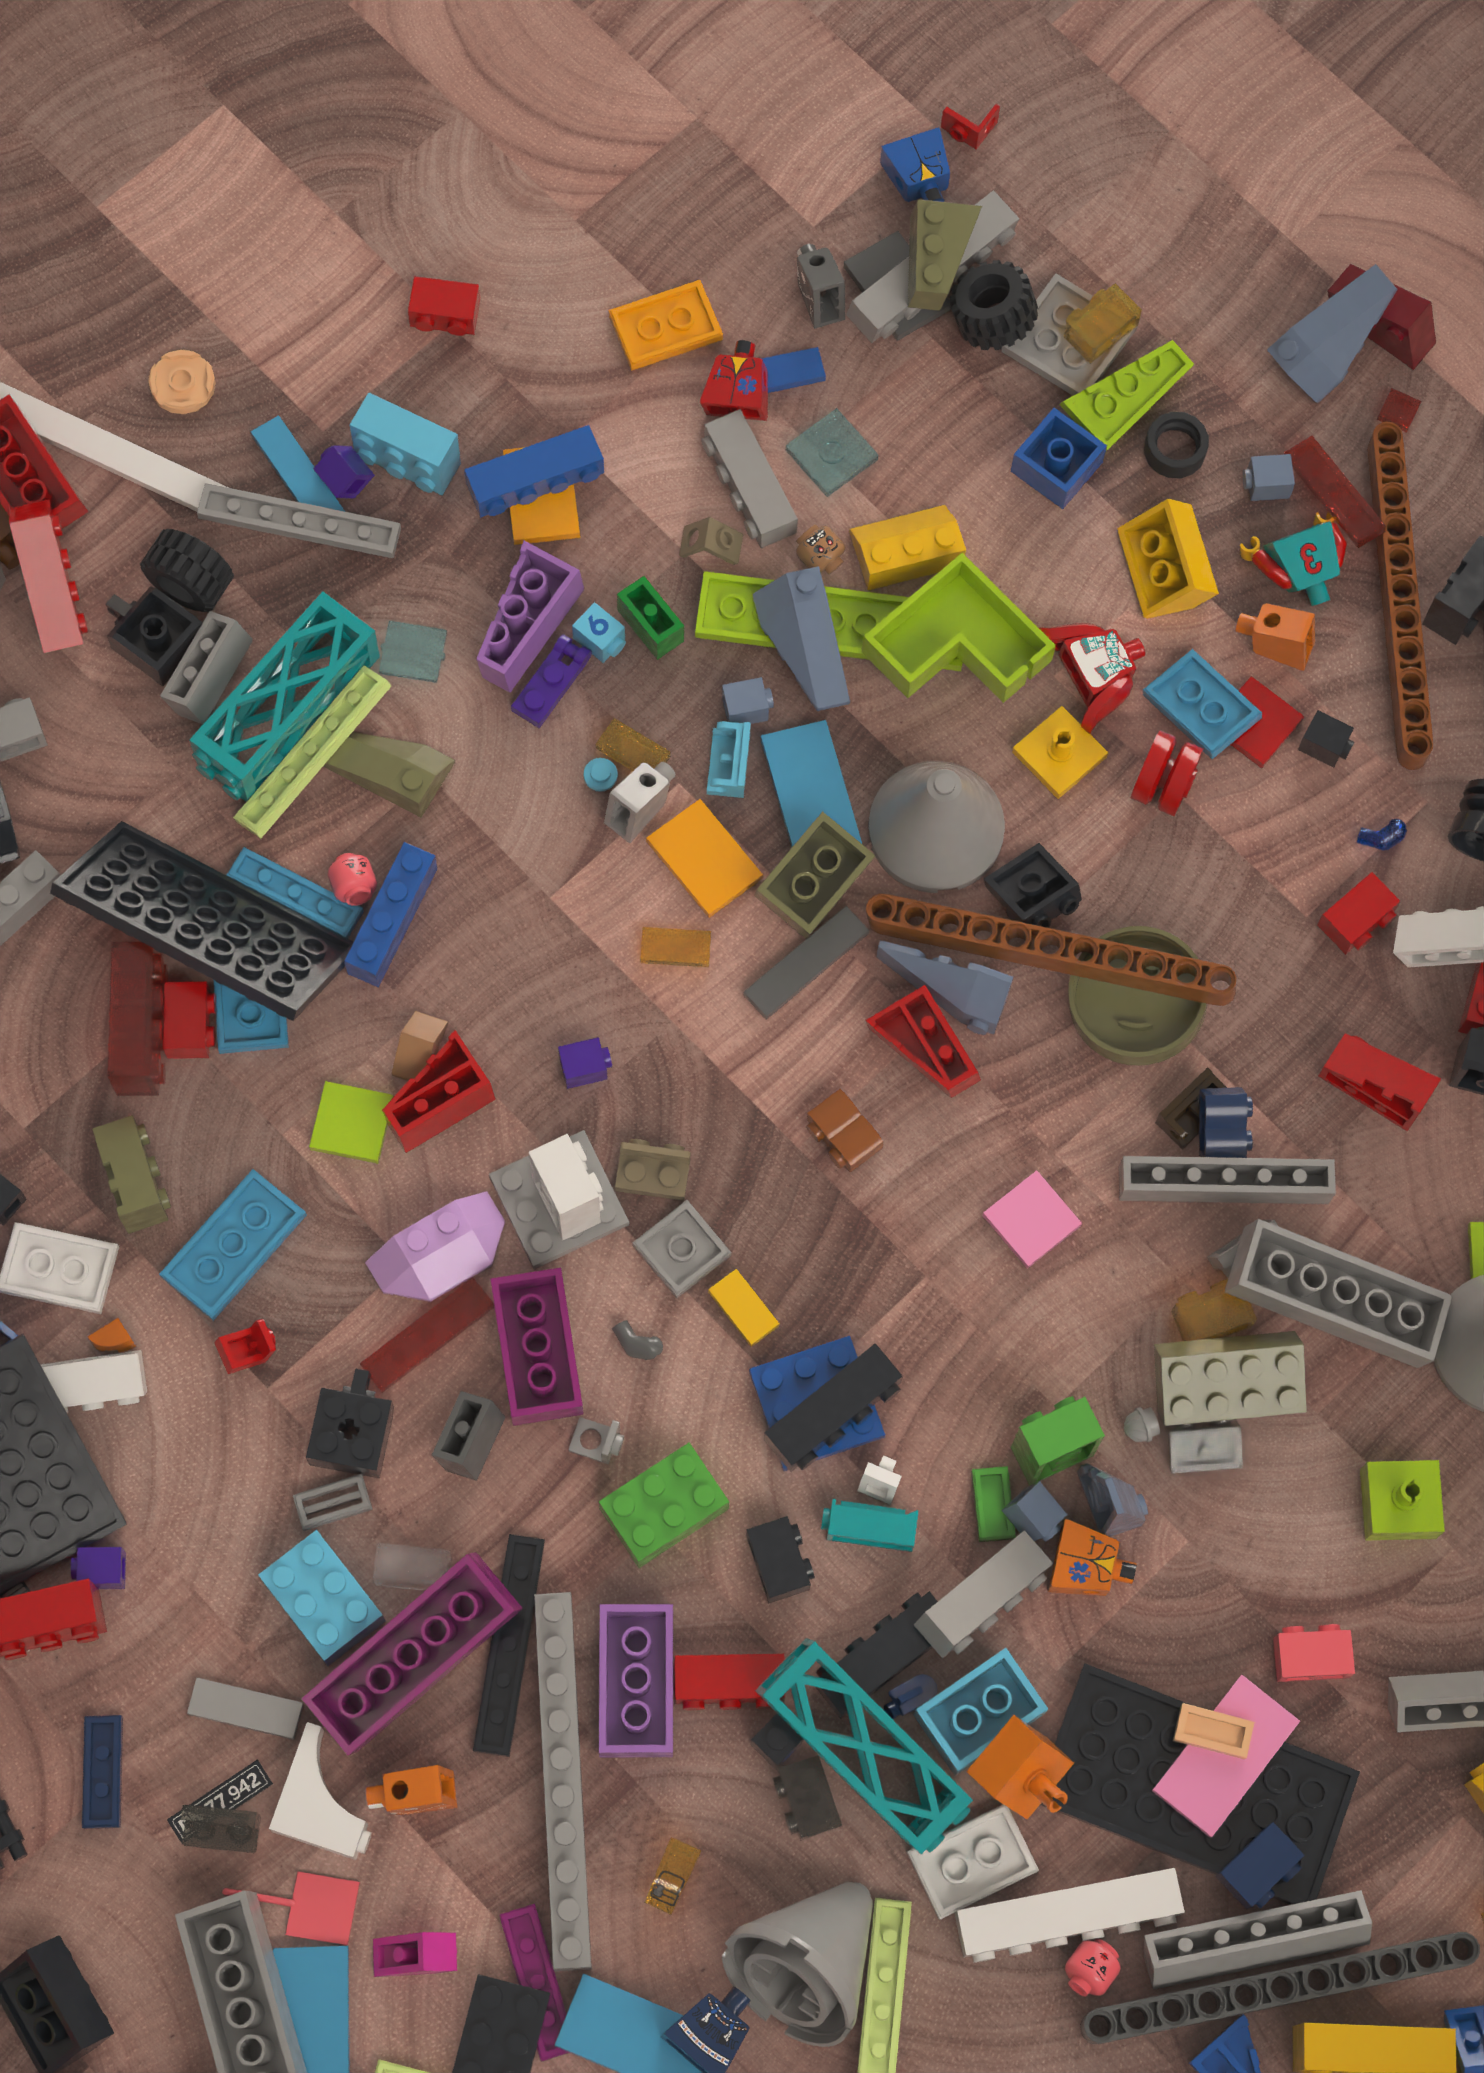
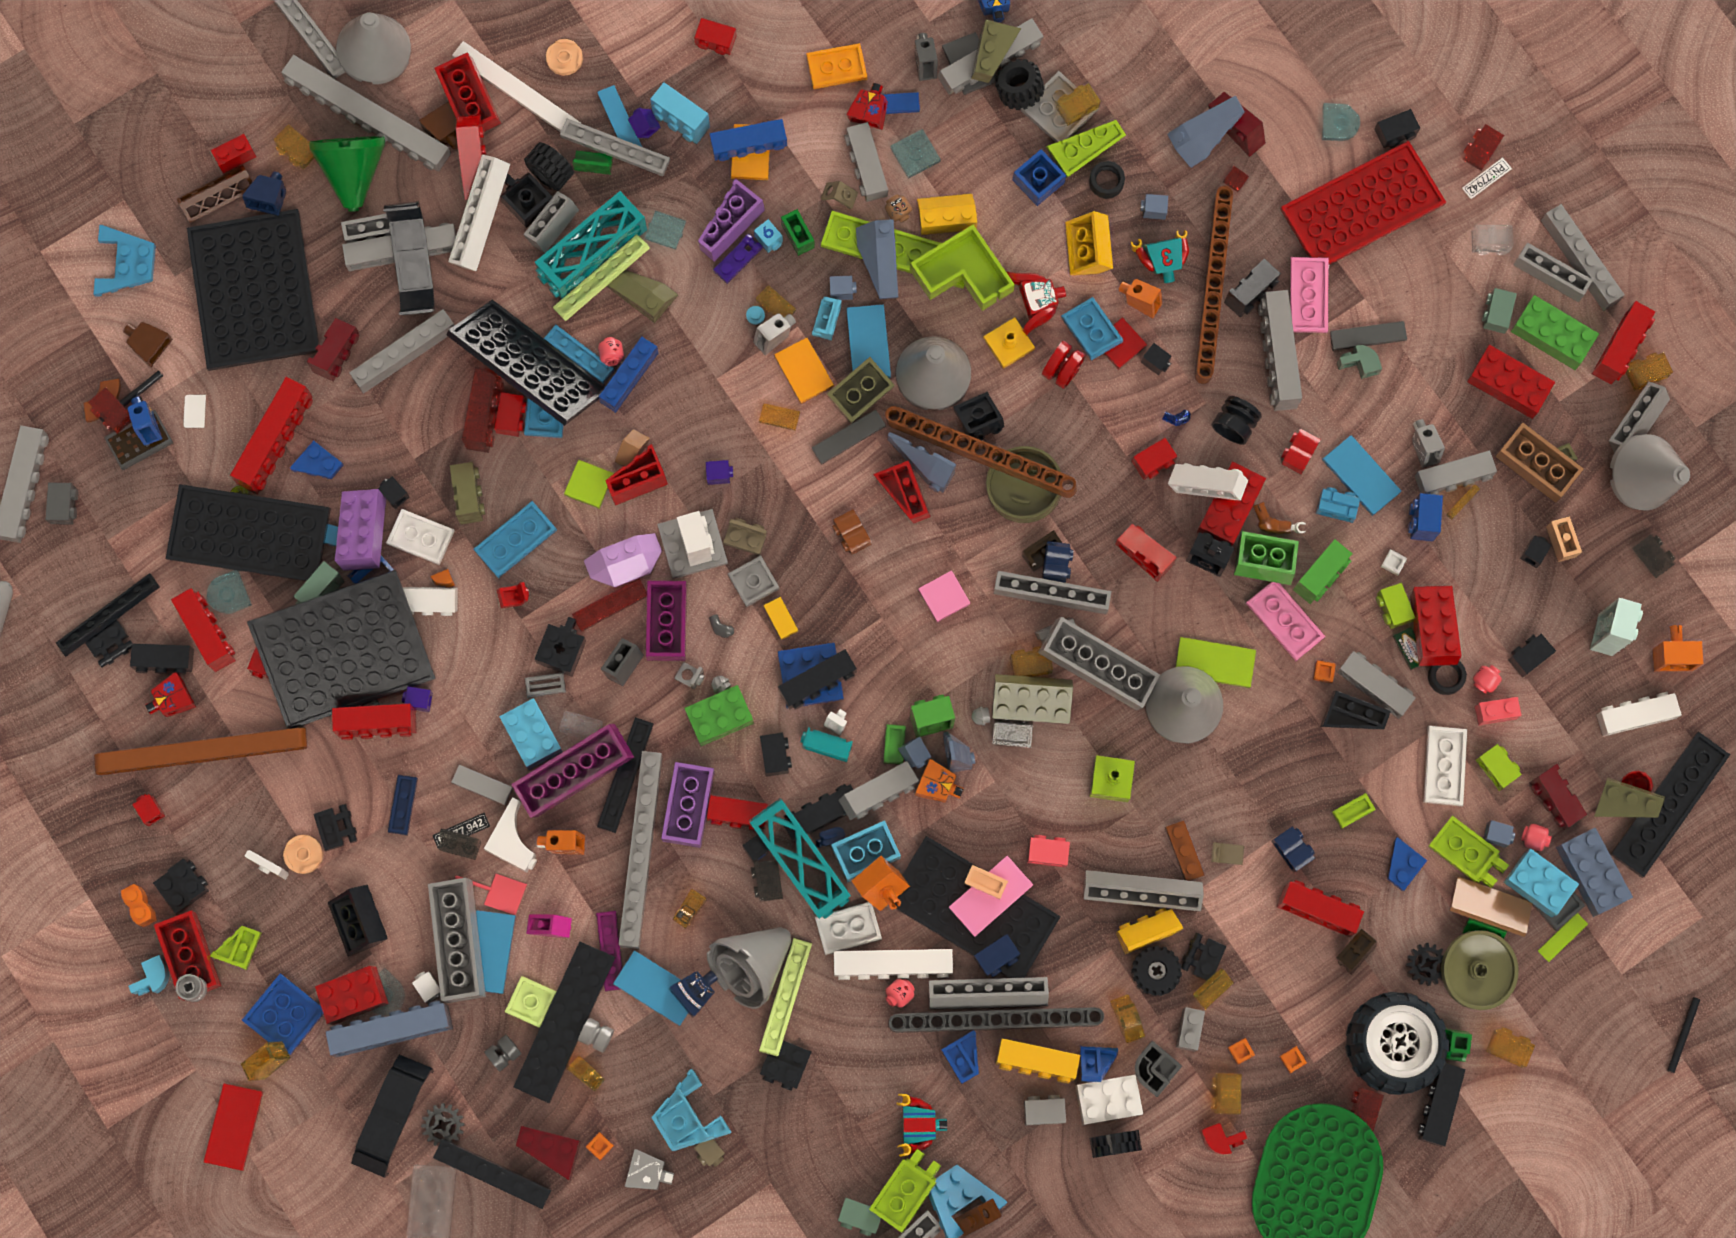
camera: 10 degrees right, 5 degrees up
clear red tile [1284,436,1386,548] -> none
none -> white brick [448,155,510,271]
none -> green panel [572,150,613,175]
none -> light grey plate [711,675,731,693]

